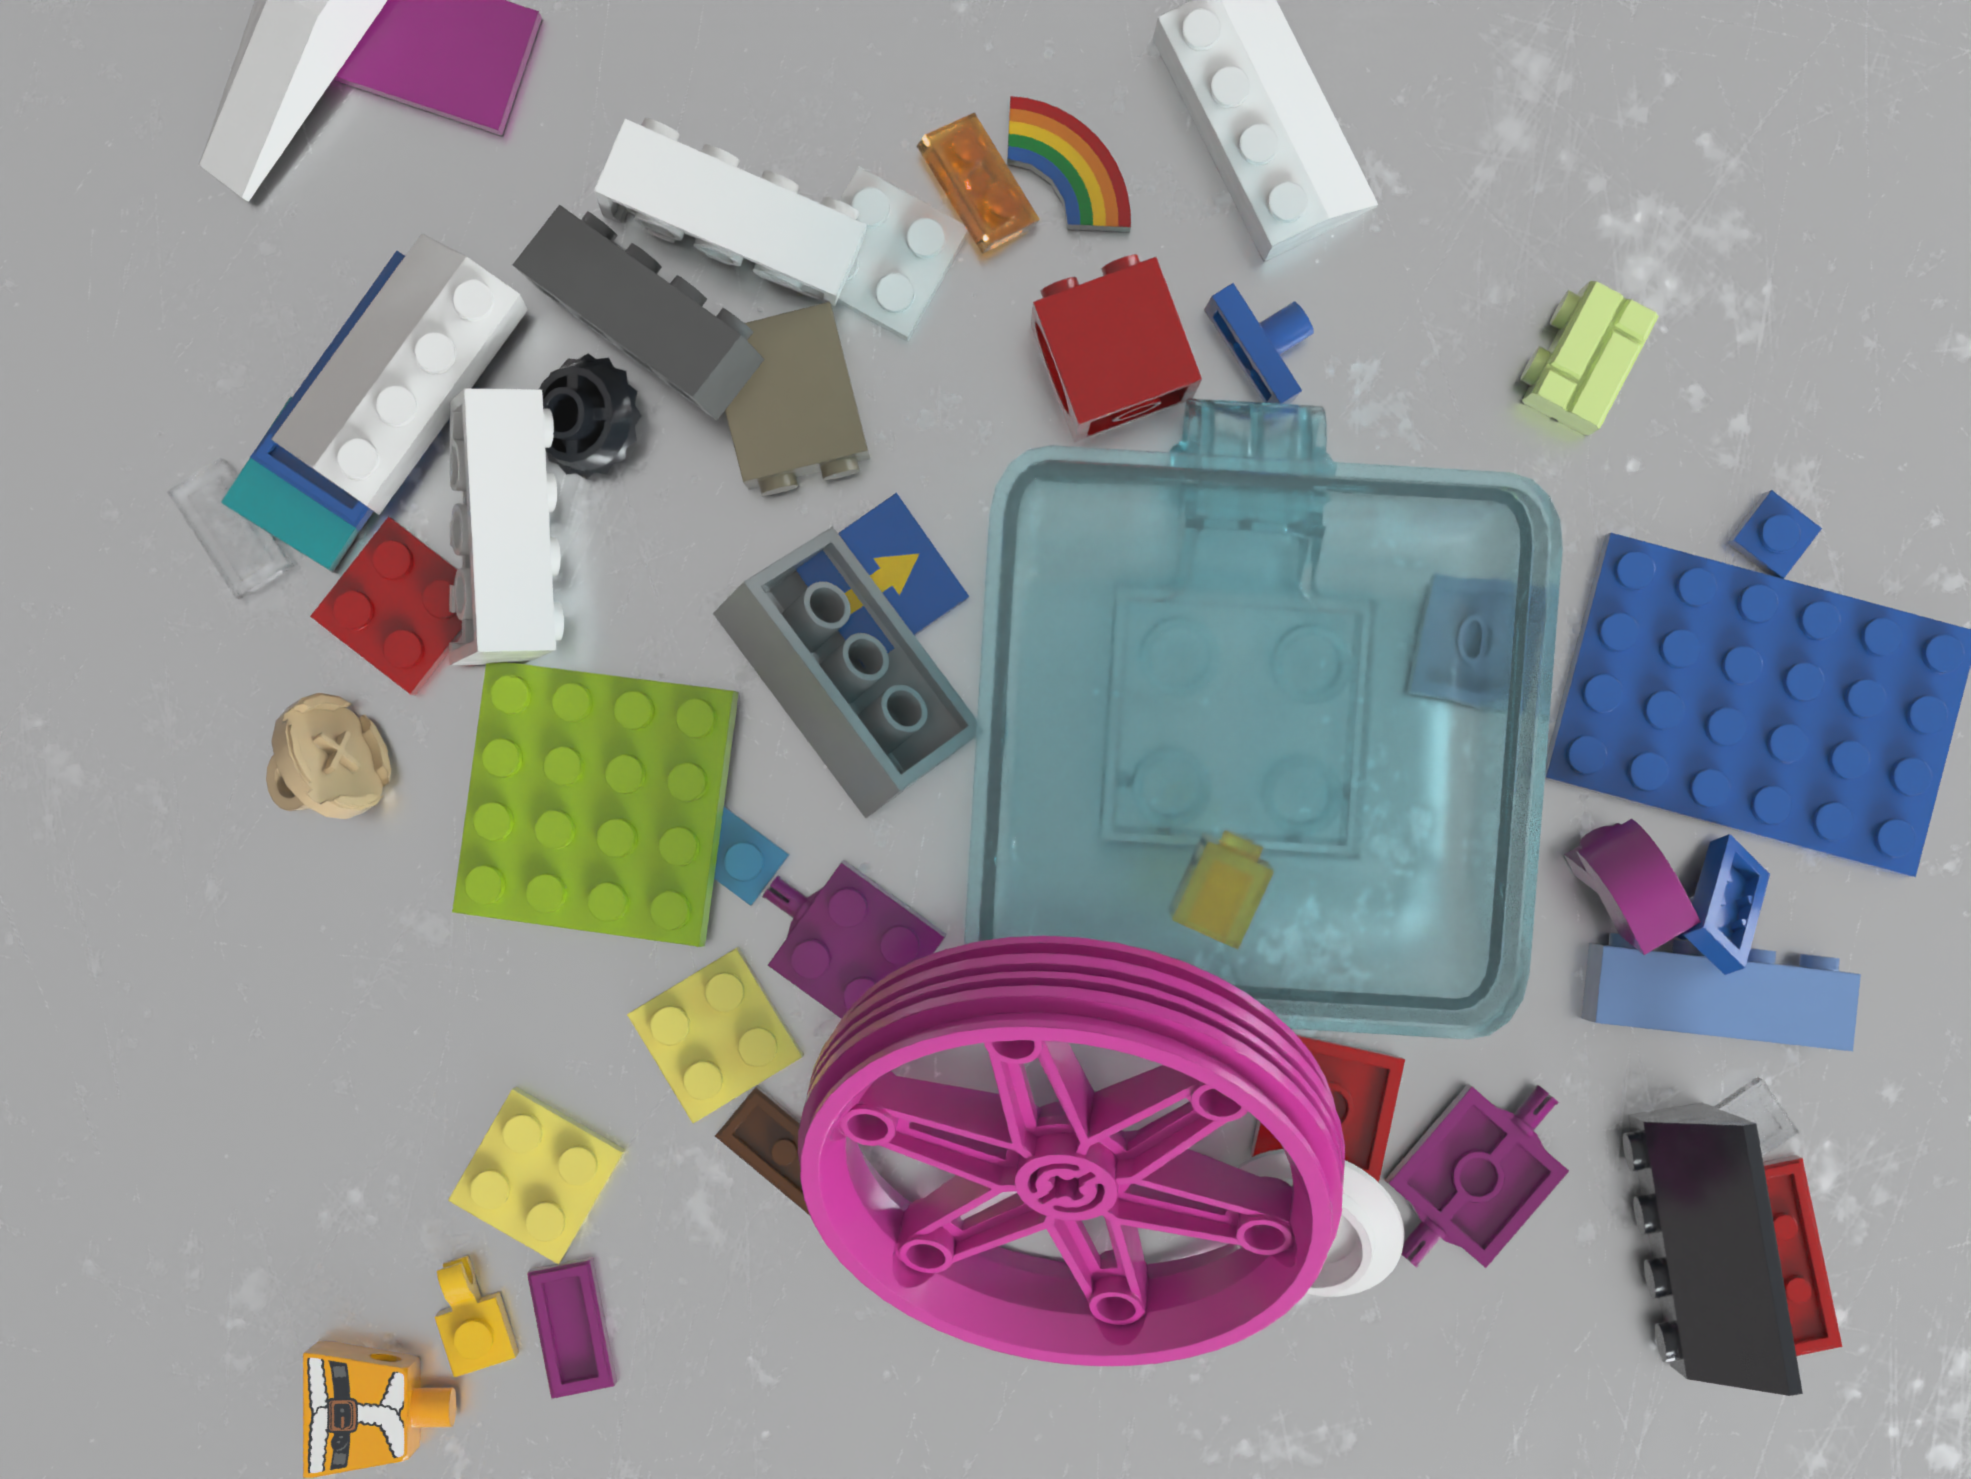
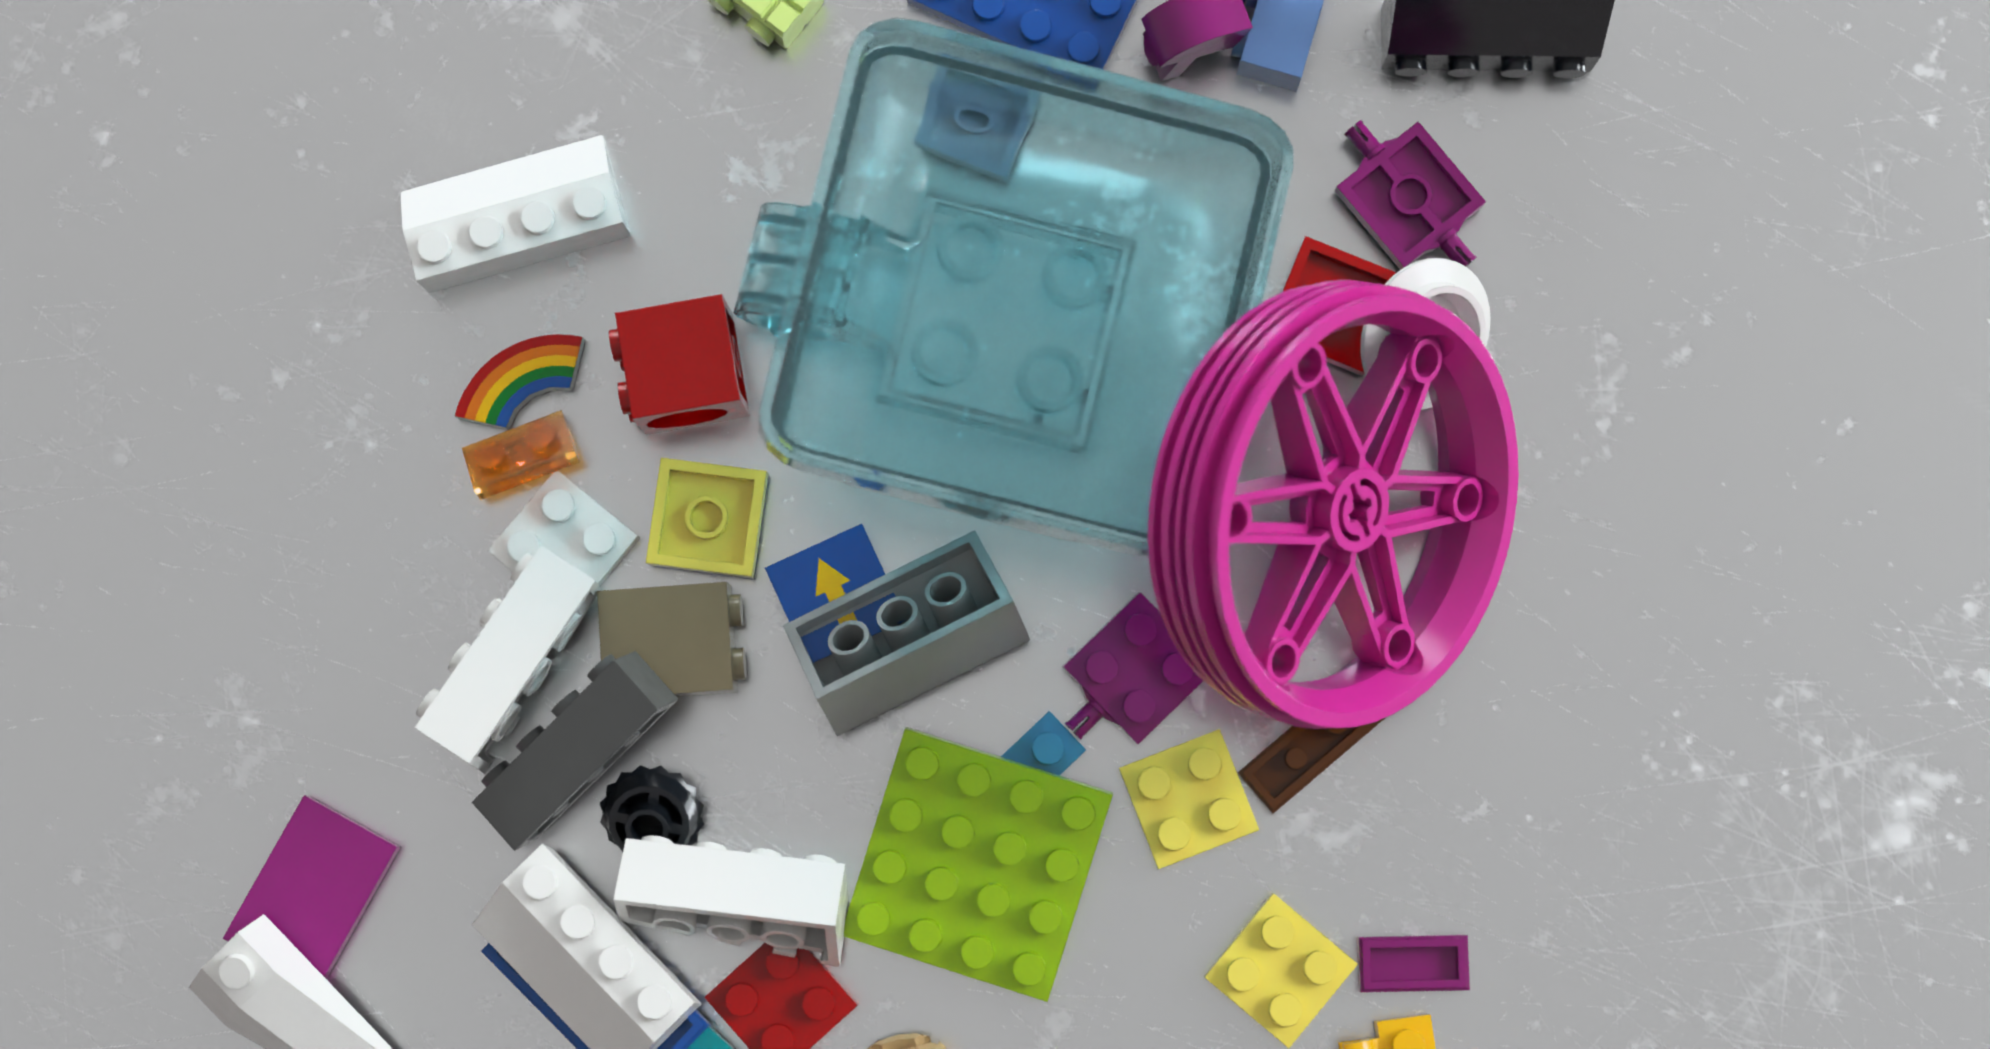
camera: 70 degrees left, 5 degrees down
clear yellow brick [1167,829,1274,950] -> none
blue tile [1204,283,1314,415] -> none
none -> light yellow plate [646,458,768,579]

